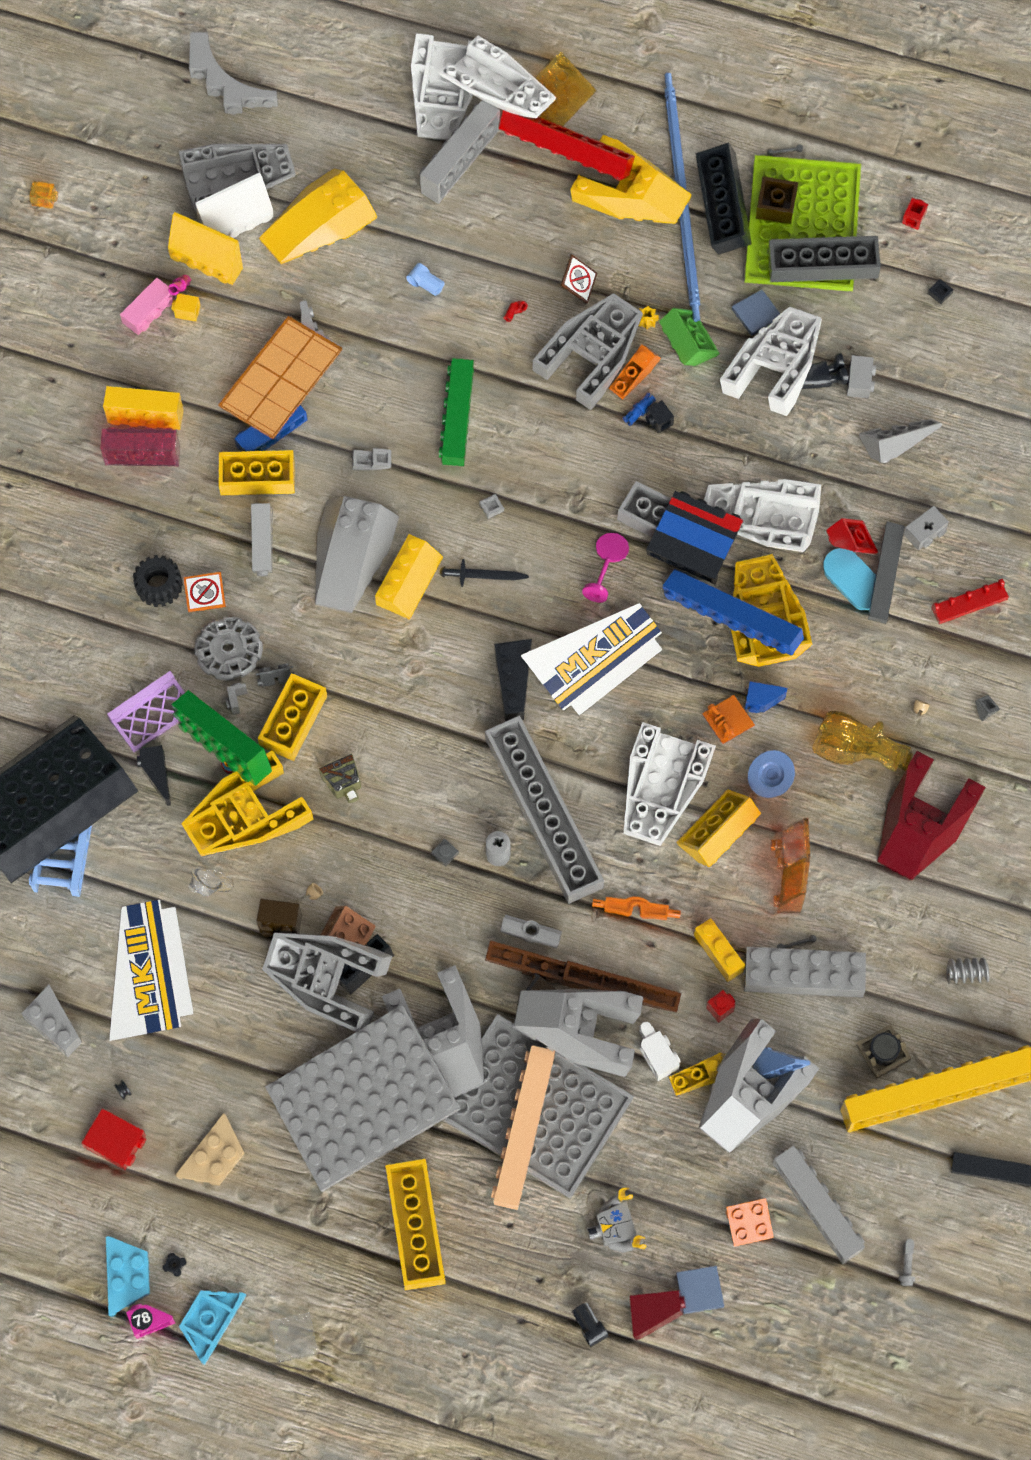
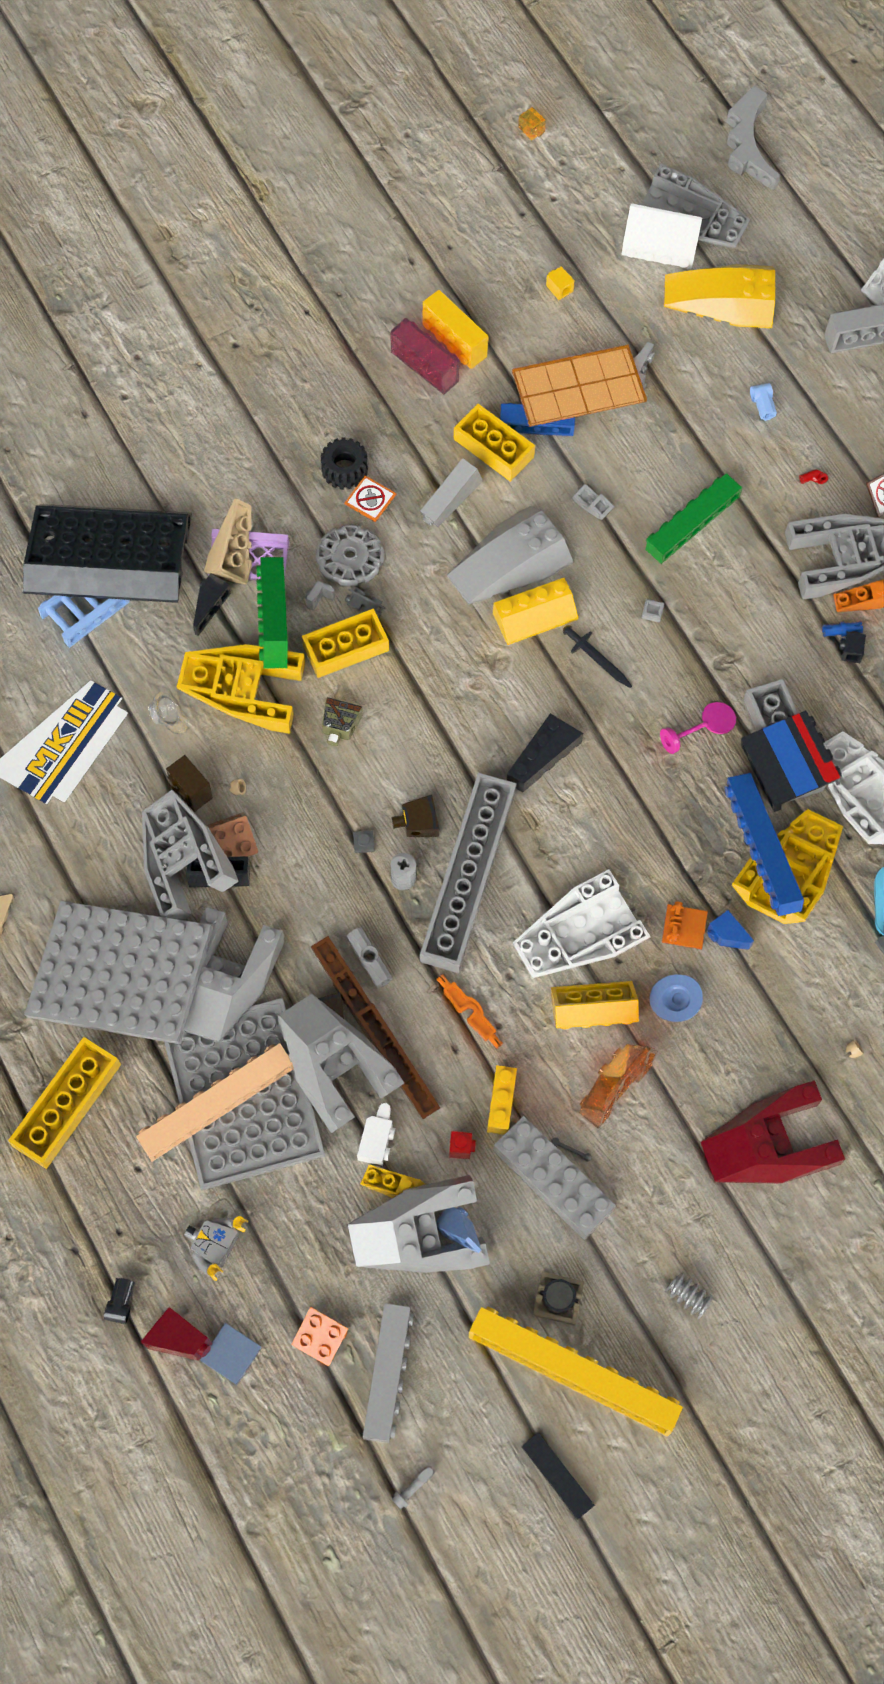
camera: 40 degrees right, 0 degrees up
bright pink brick [120,278,175,335] -> none
yellow slope [168,212,243,285] -> none
dark pink pin [168,275,191,295] -> none
sticker [521,604,662,715] -> none
clear yellow animal [812,711,913,772] -> none
none -> tan wedge [204,498,252,585]
none -> dark brown torso [391,795,439,837]

